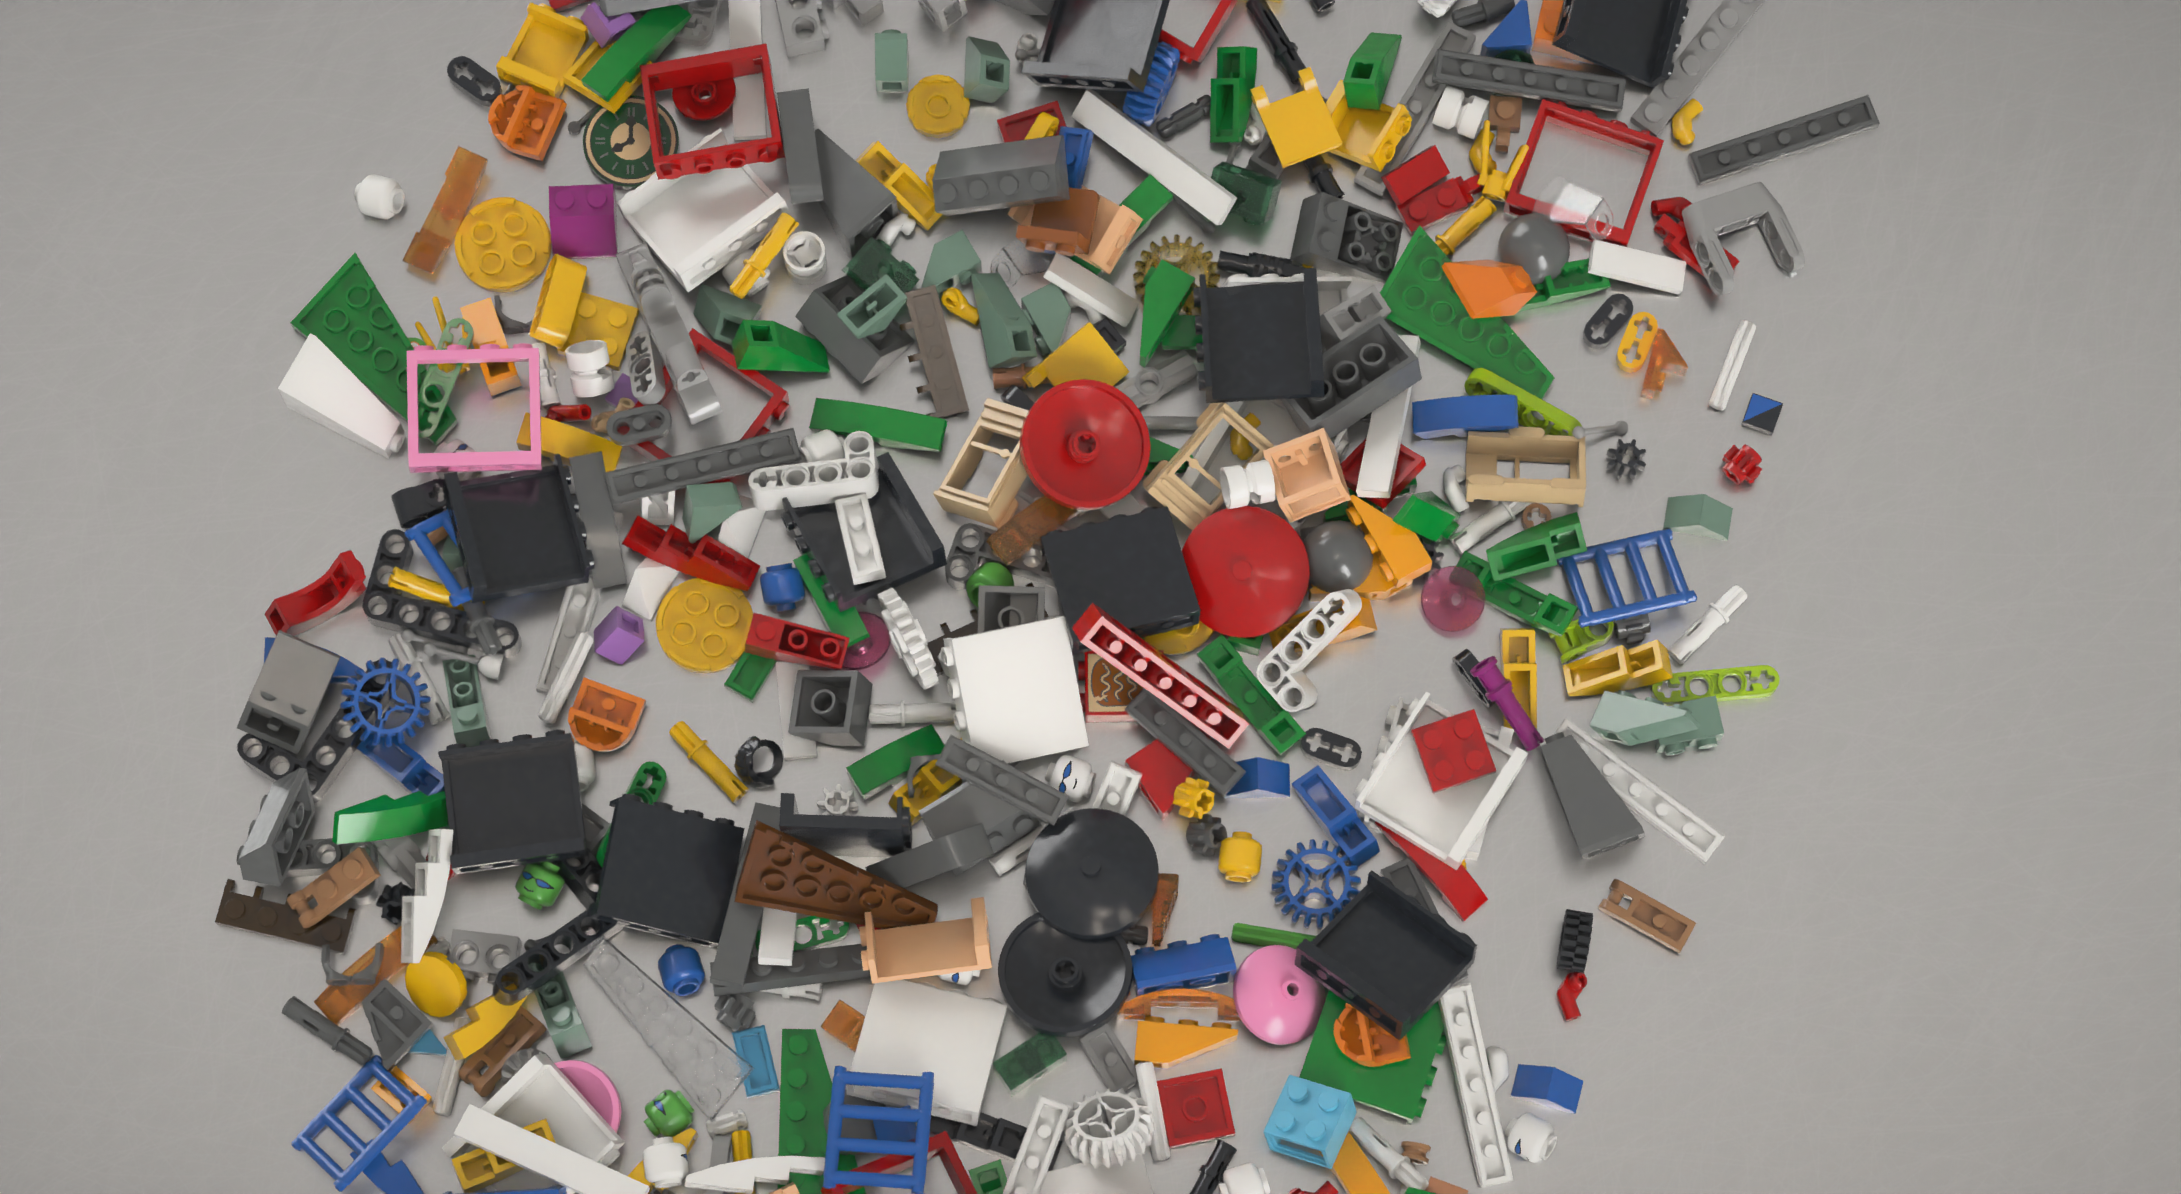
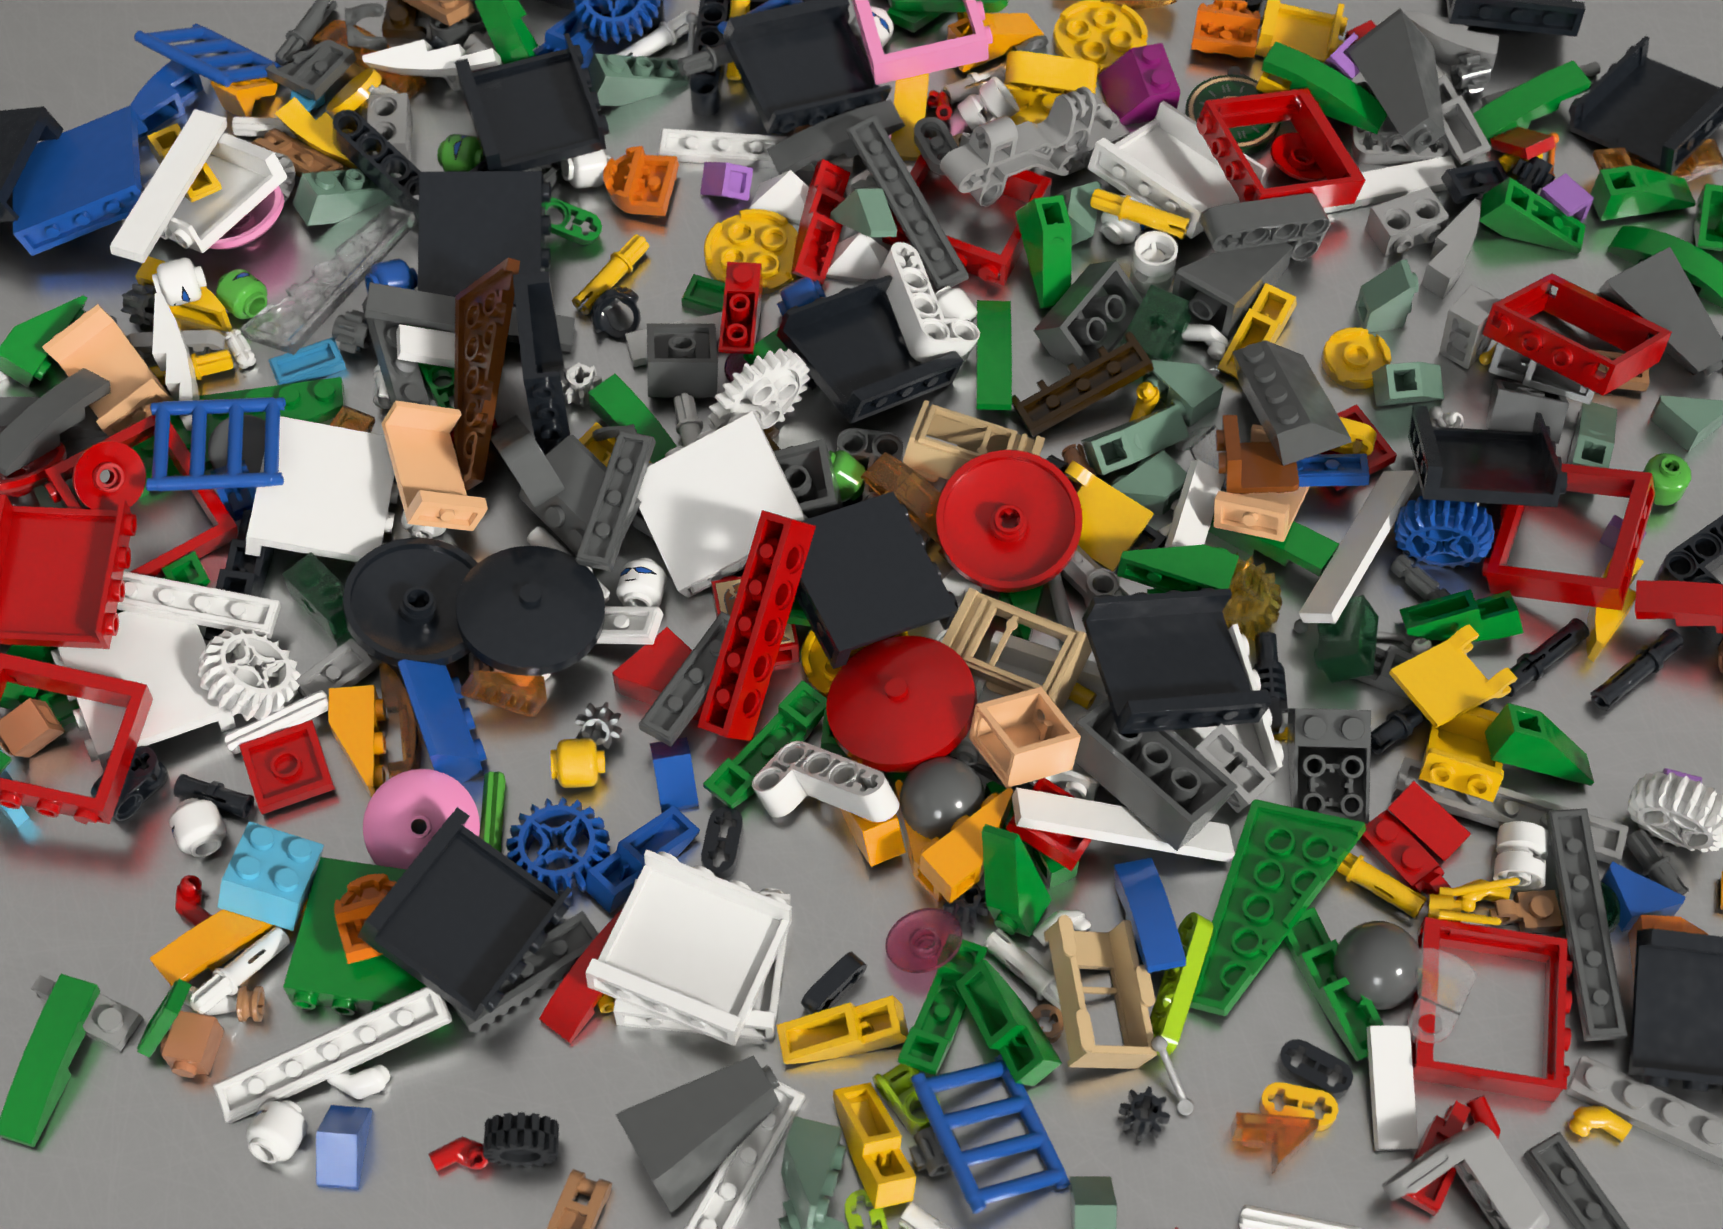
camera: 80 degrees right, 15 degrees down
hinge [423,643,504,680] -> none
white axle [538,631,593,724] -> none
white tile [834,493,886,585] -> none
sand green slope [836,274,908,339] -> none
yellow gear [1173,777,1215,819] -> none
white wheel [1220,460,1276,509] -> none
red plate [1411,709,1496,794] -> none
orange slope [1441,259,1537,319] -> none
magenta pin [1470,656,1544,751] -> none

